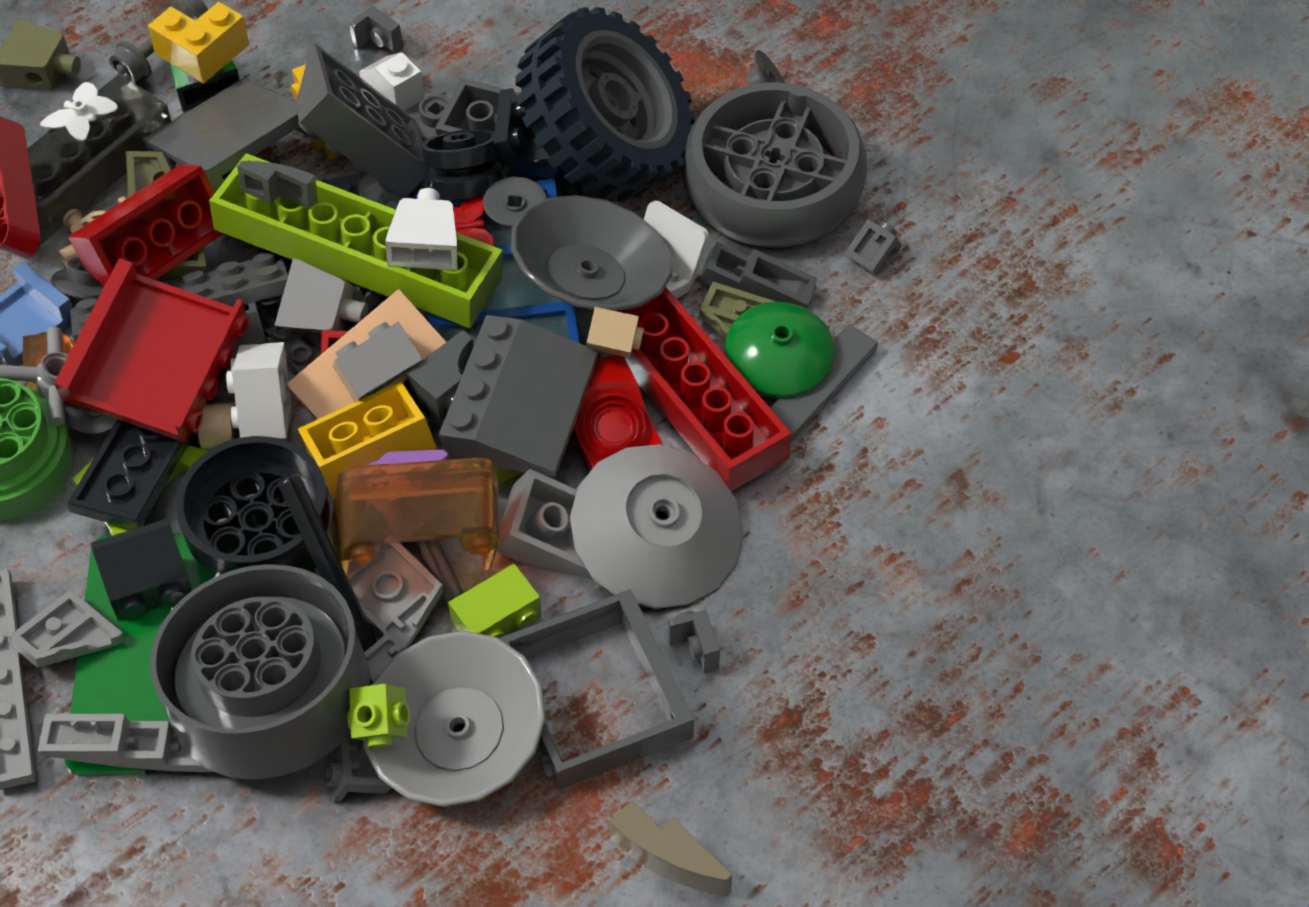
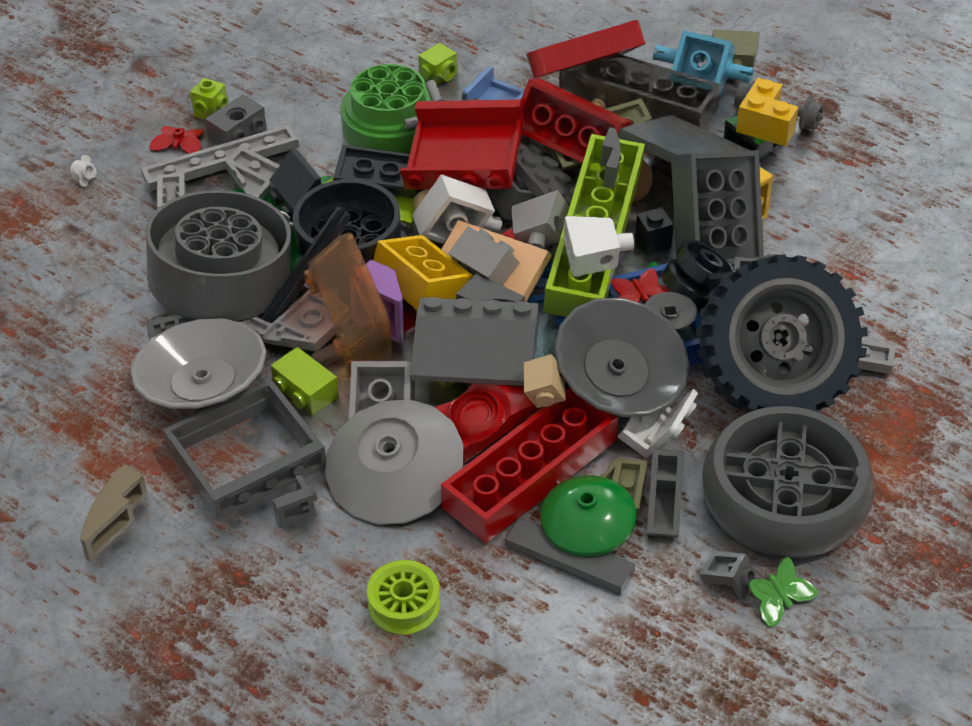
camera: 80 degrees right, 10 degrees down
white piece [40,82,118,141] -> none
lime brick [347,683,411,748] -> none
dark grey bracket [349,6,404,54] -> none
white slope [359,52,425,111] -> none
dark grey piece [746,50,785,85] -> none
none -> lime wheel [367,560,440,635]
none -> medium azure brick [653,30,754,96]
none -> bright green piece [749,557,818,627]

